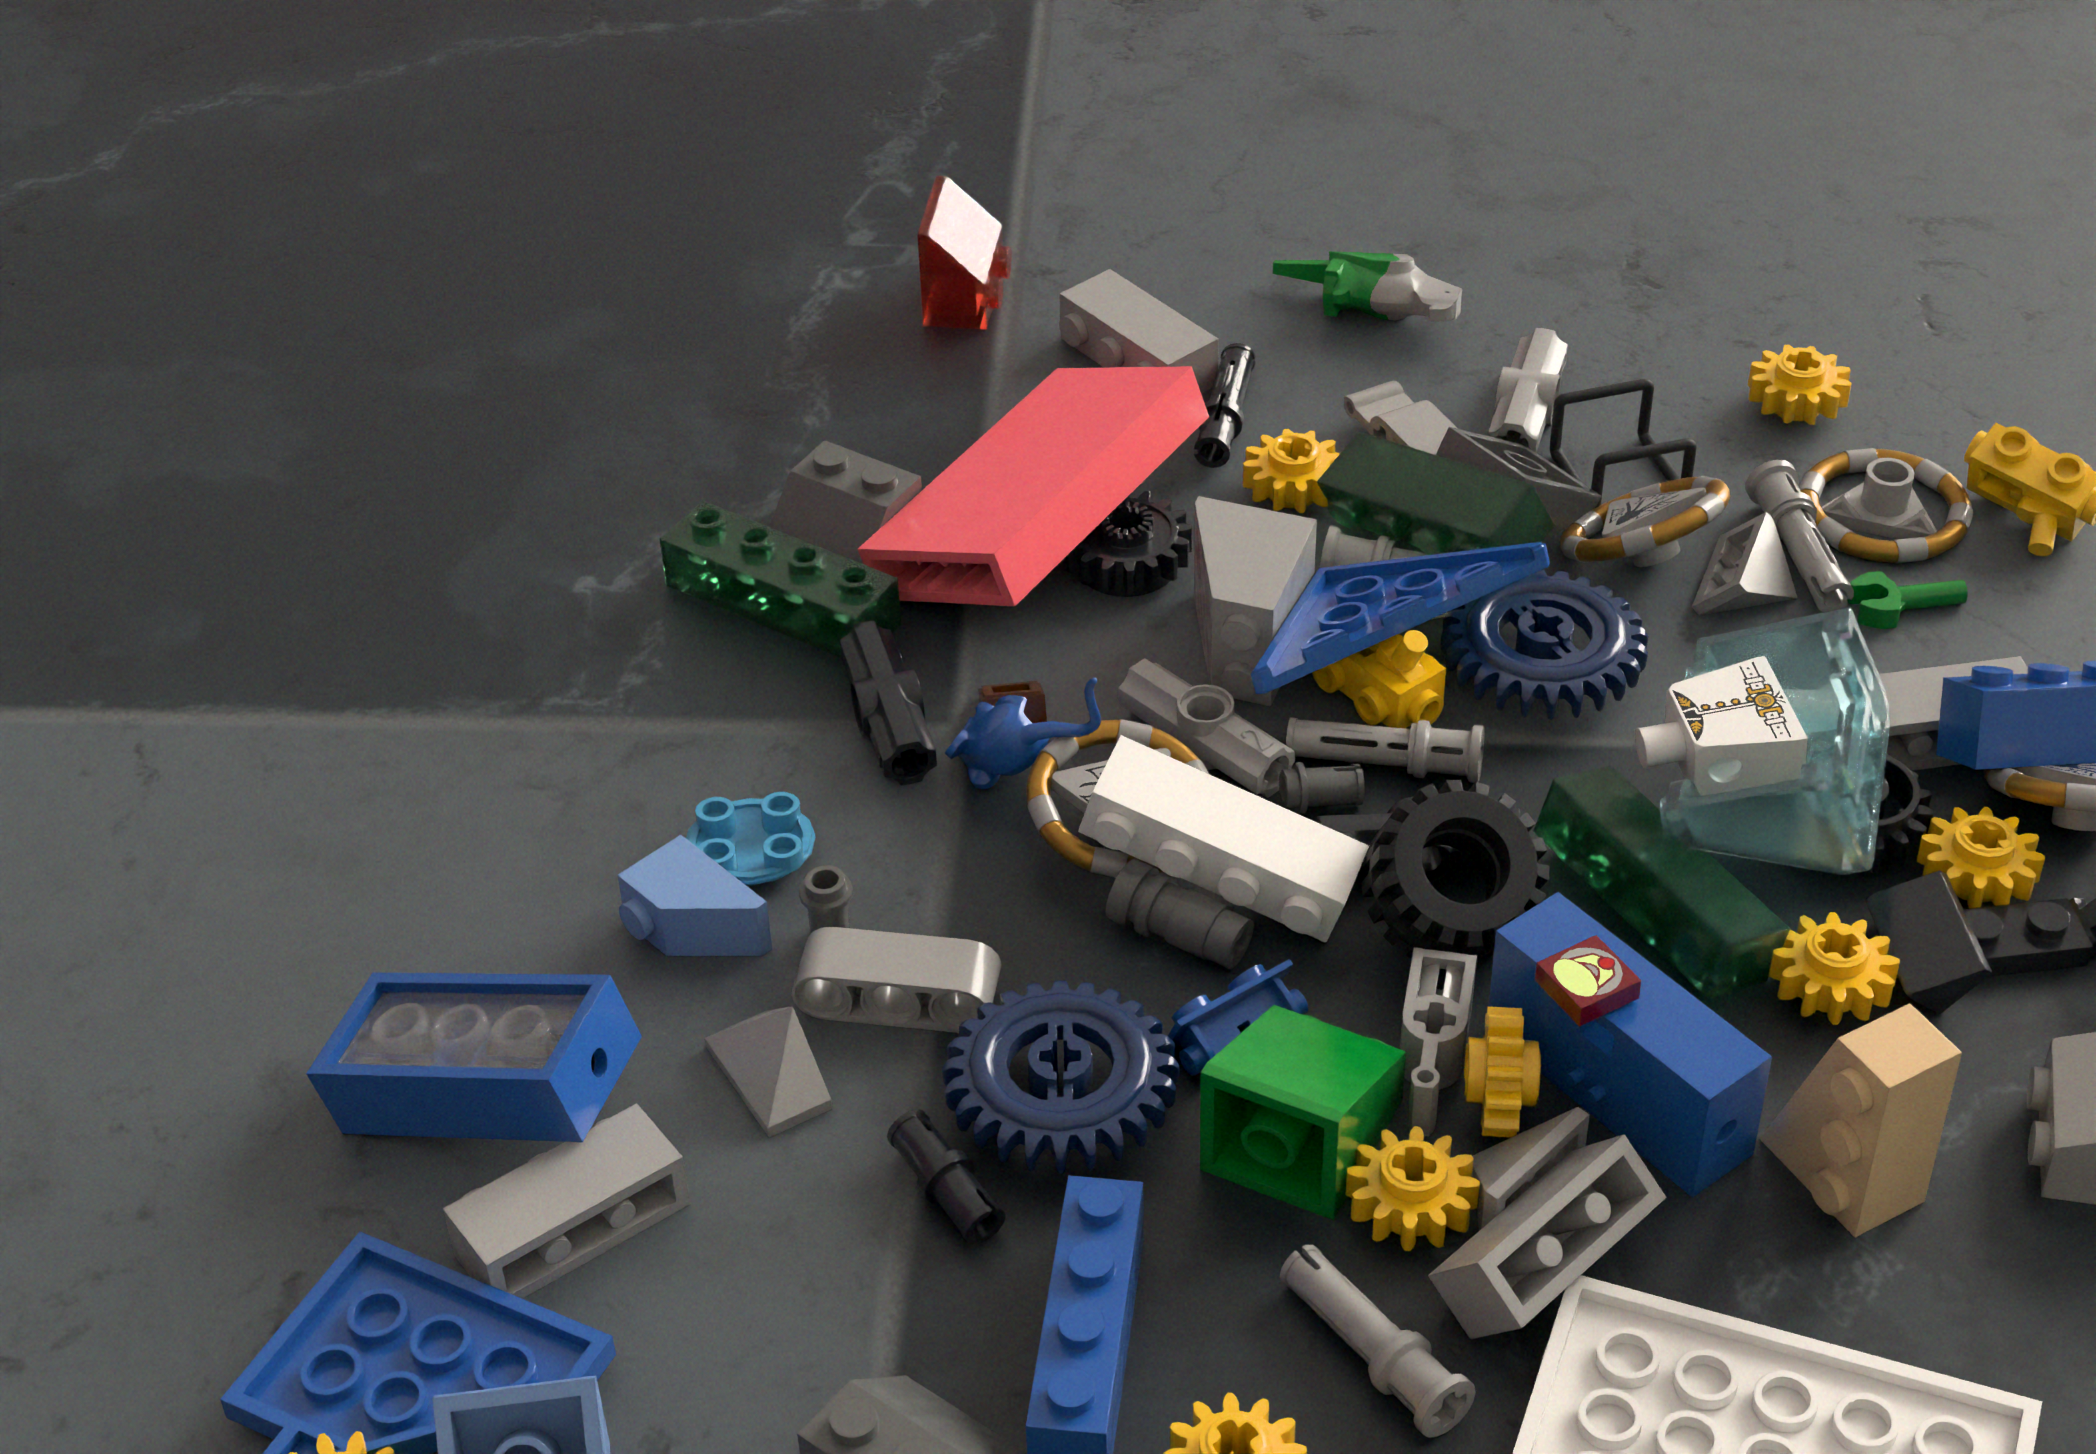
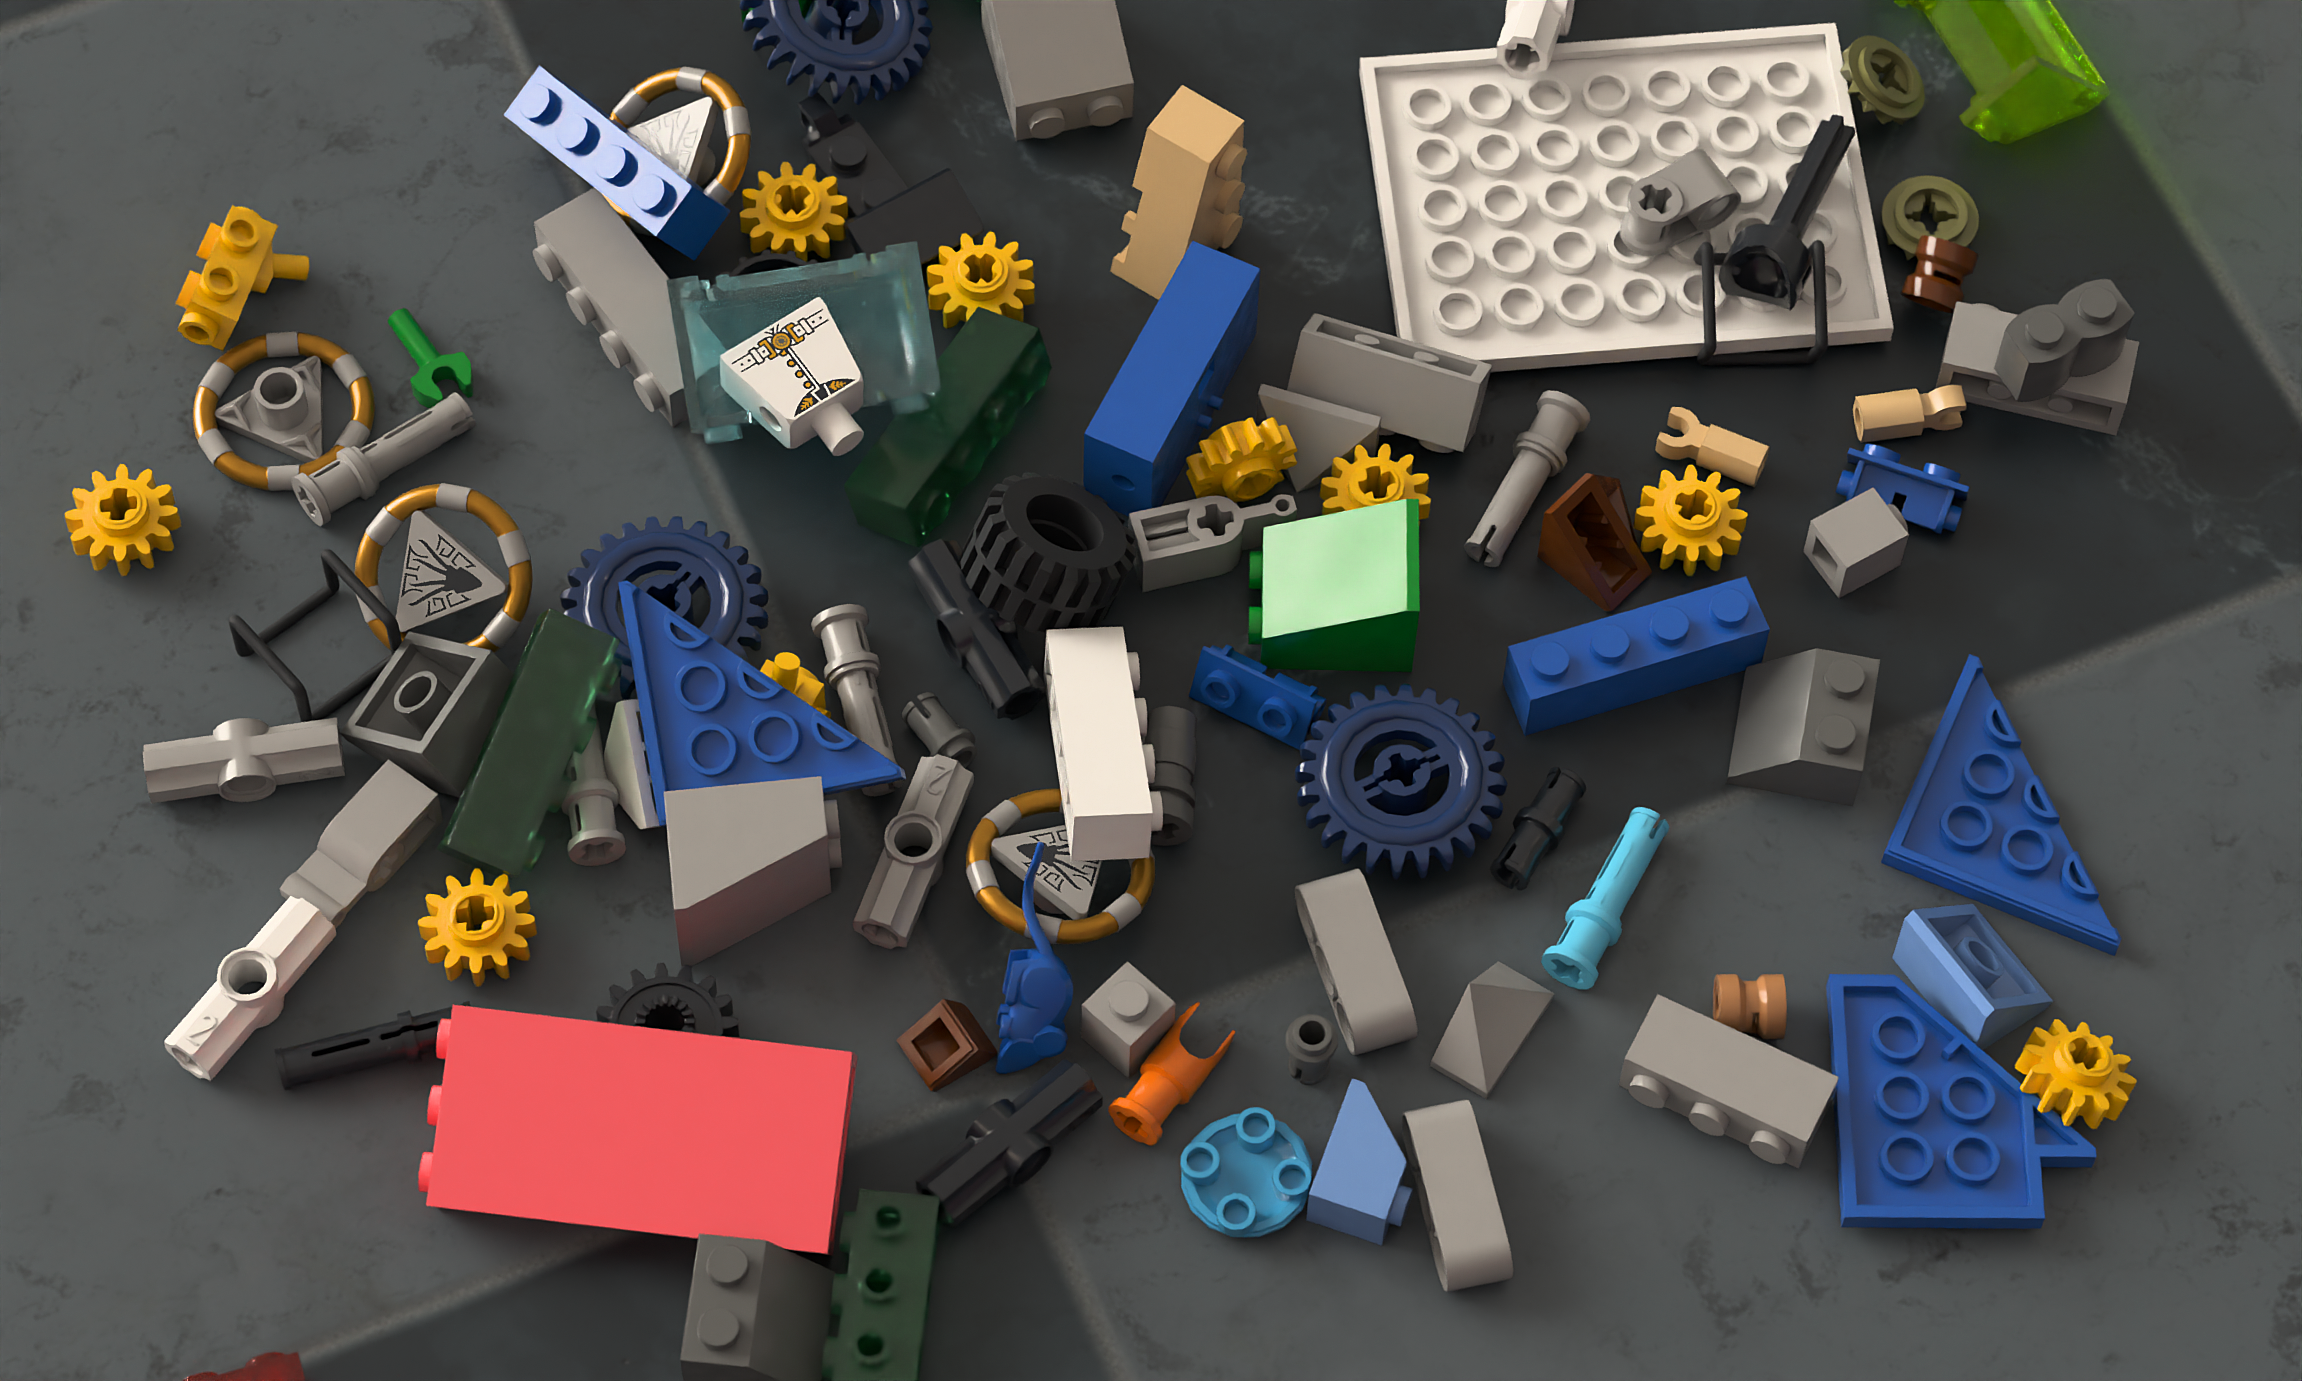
camera: 120 degrees left, 20 degrees up
blue brick [306,972,642,1142] -> none
light grey brick [1059,269,1219,393] -> none
animal [1273,251,1462,322] -> none
dark red tile [1535,935,1642,1027] -> none
light grey slope [1692,512,1798,616] -> none
none -> white piece [164,896,336,1081]
none -> light grey brick [1081,961,1176,1079]
none -> orange piece [1108,1002,1236,1146]
none -> light grey beam [1401,1099,1513,1292]
none -> reddish brown slope [1537,473,1653,611]
none -> medium azure pin [1541,807,1669,990]
none -> medium nougat wheel [1713,974,1787,1039]

